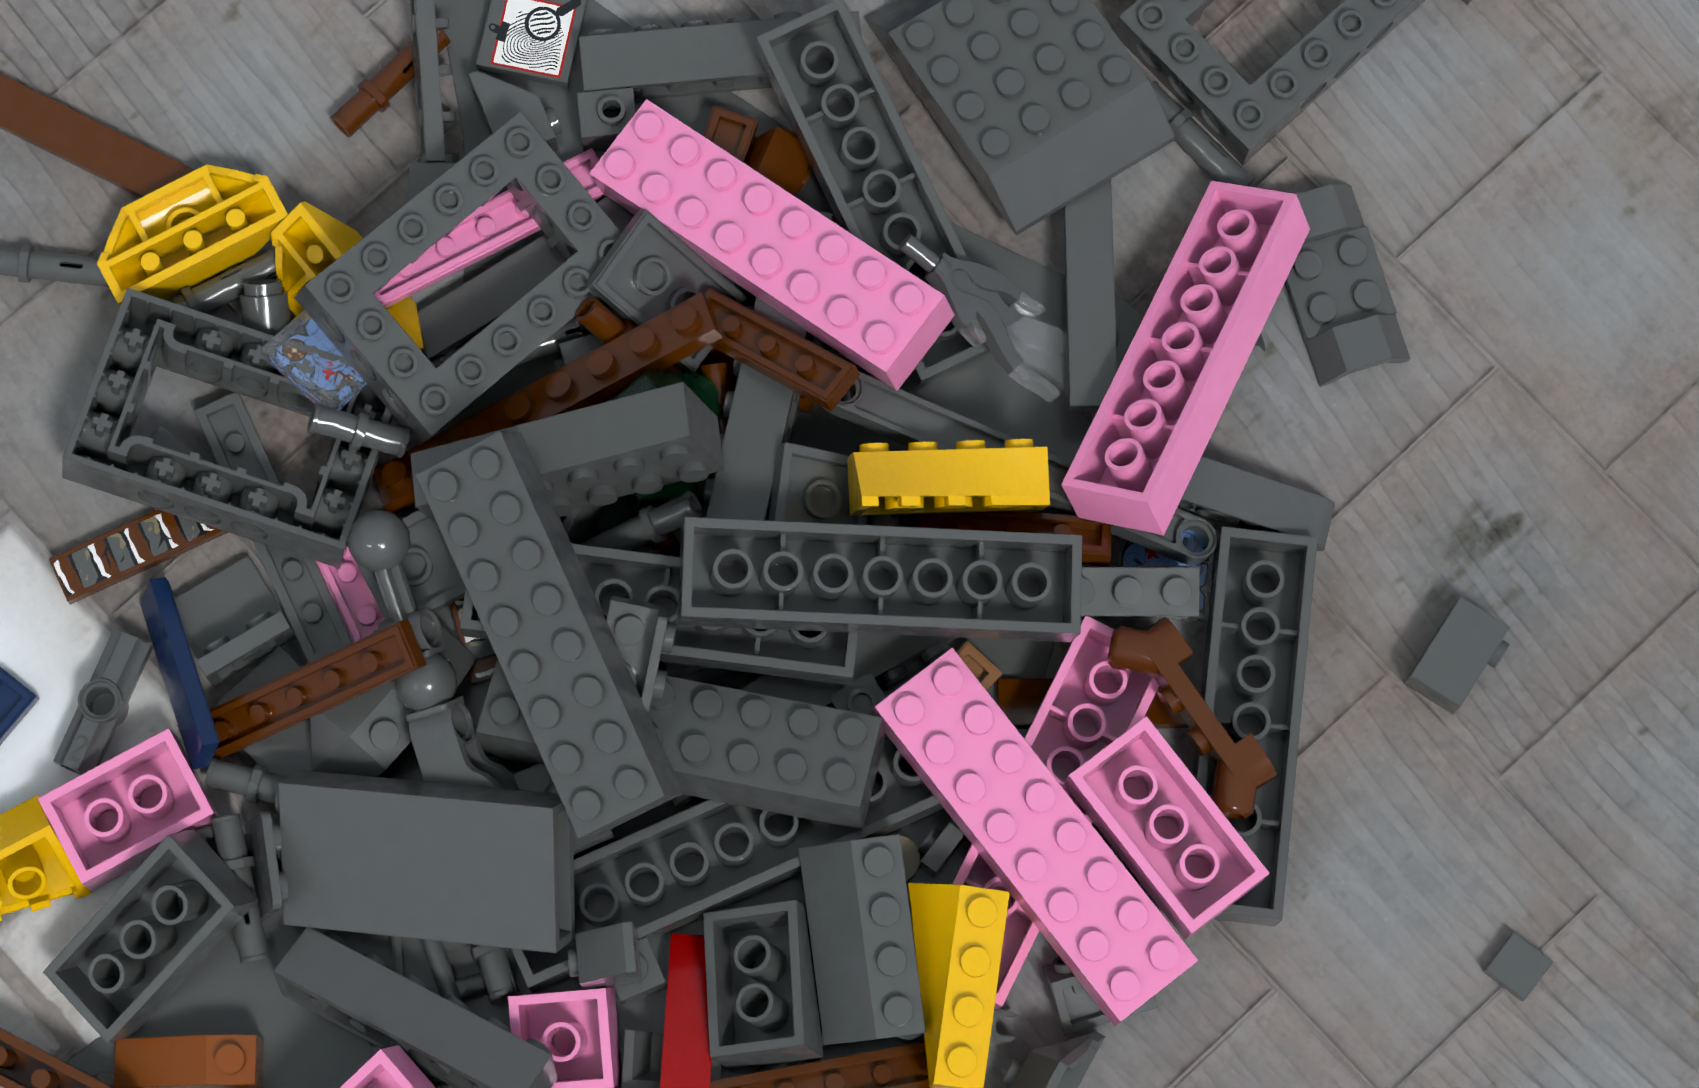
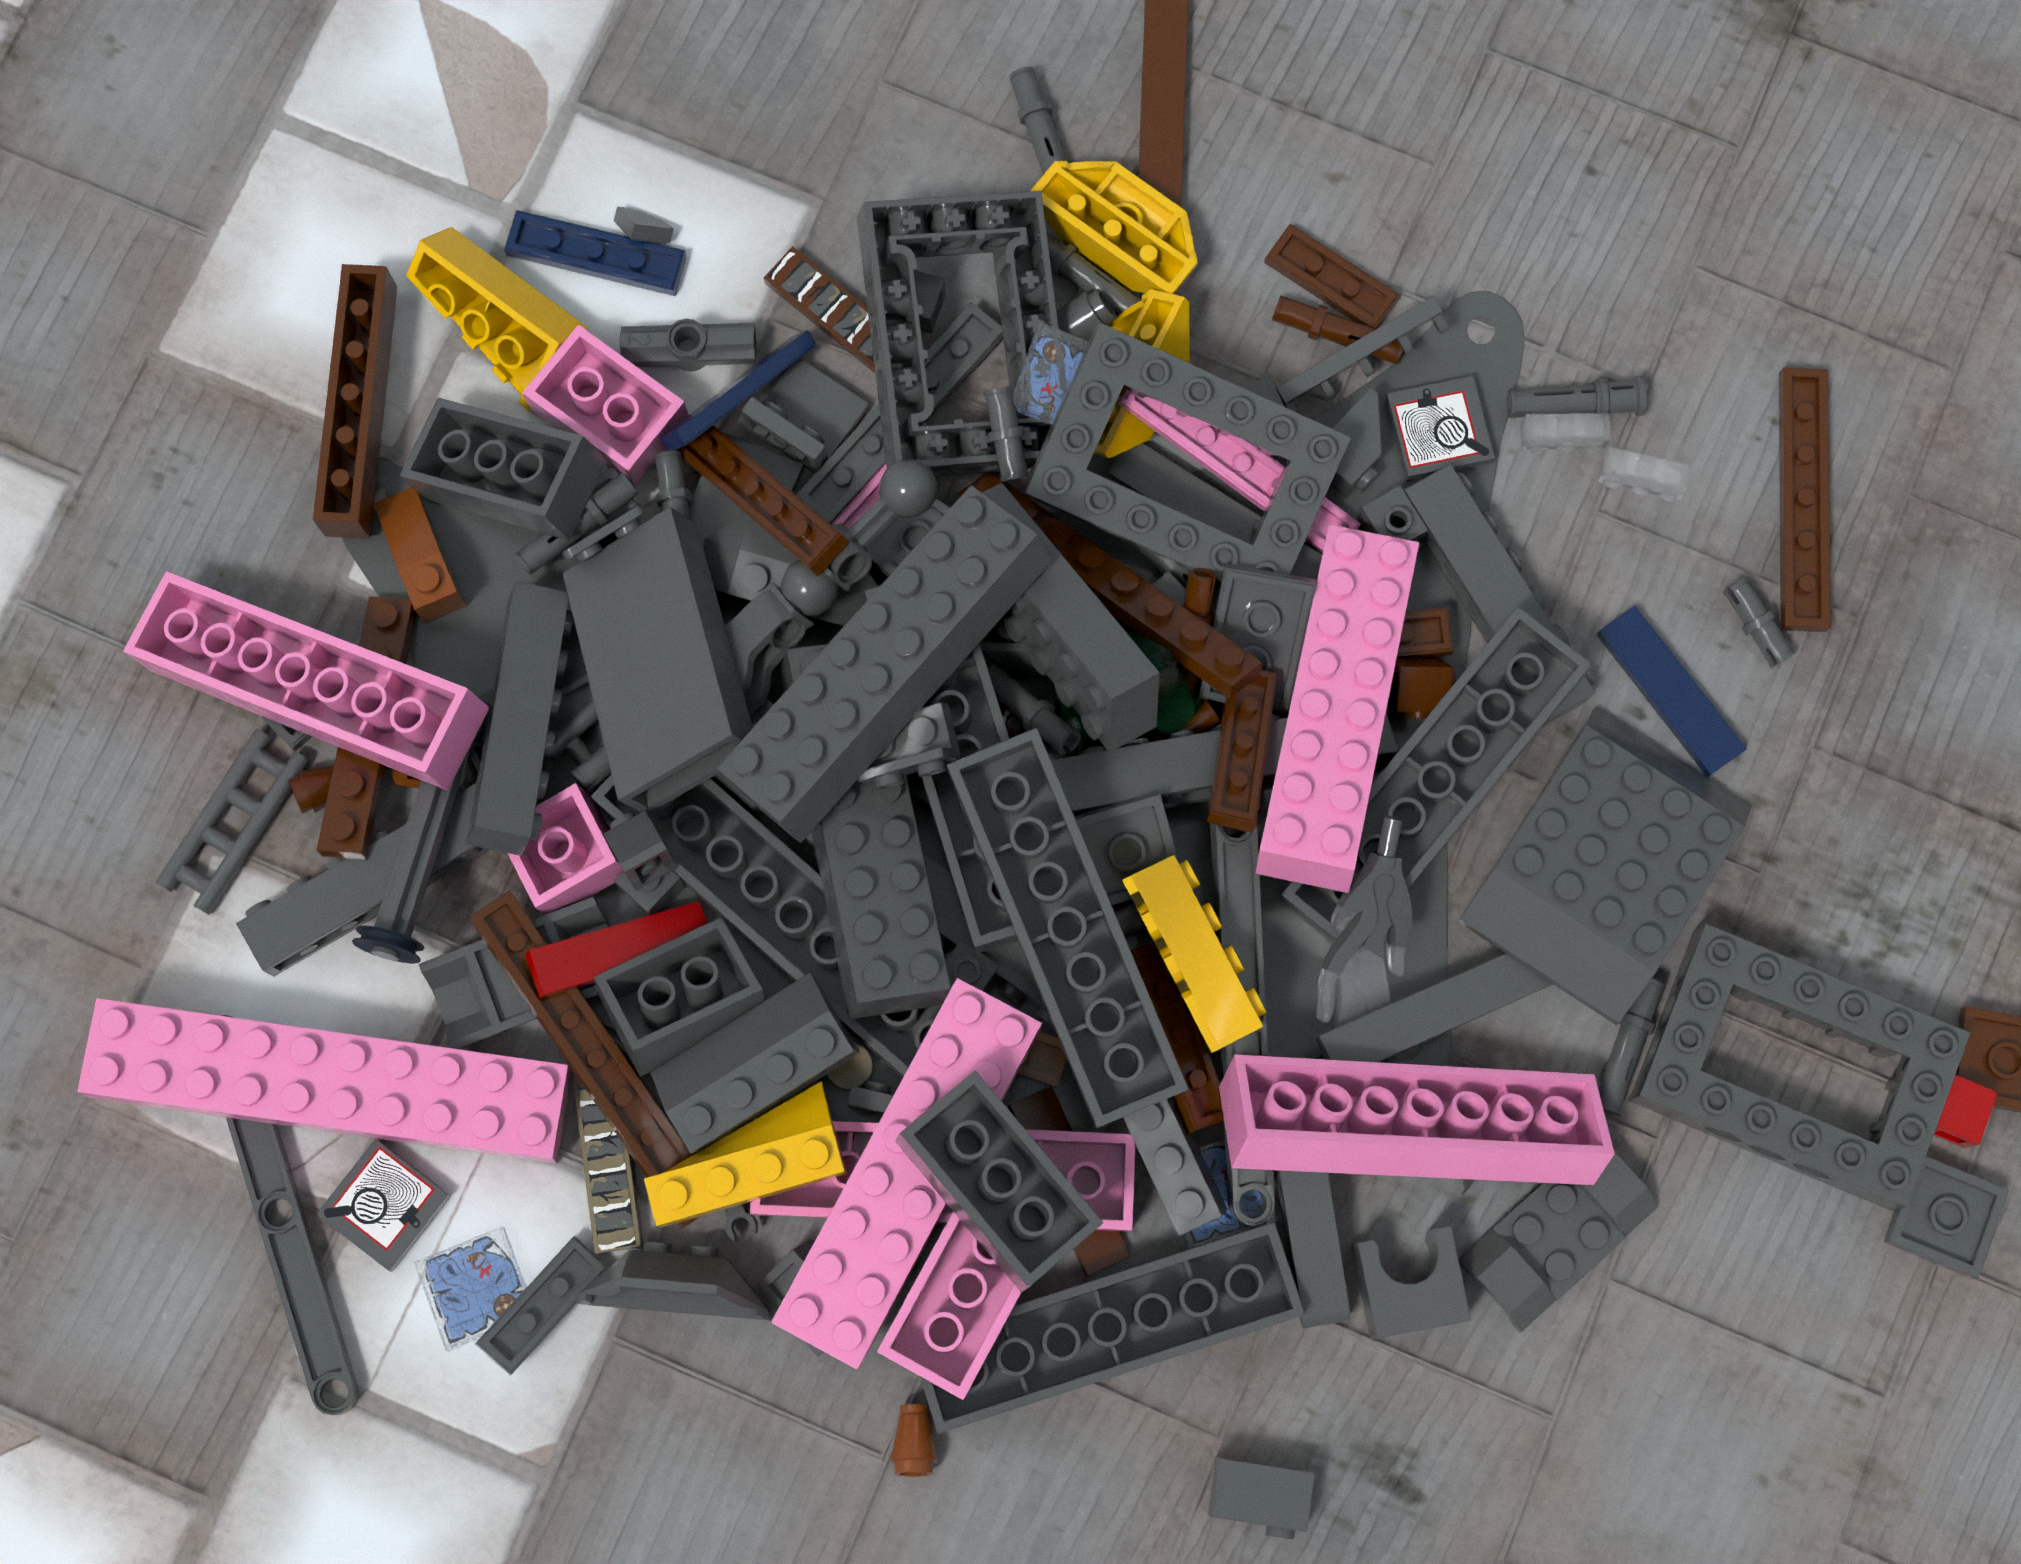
camera: 70 degrees right, 0 degrees up
reddish brown plate [1107,617,1277,819] -> none
none -> dark orange cone [890,1404,938,1477]
none -> dark grey brick [895,1070,1104,1293]
none -> reddish brown tile [1264,224,1400,329]
none -> dark grey piece [1351,1226,1471,1340]

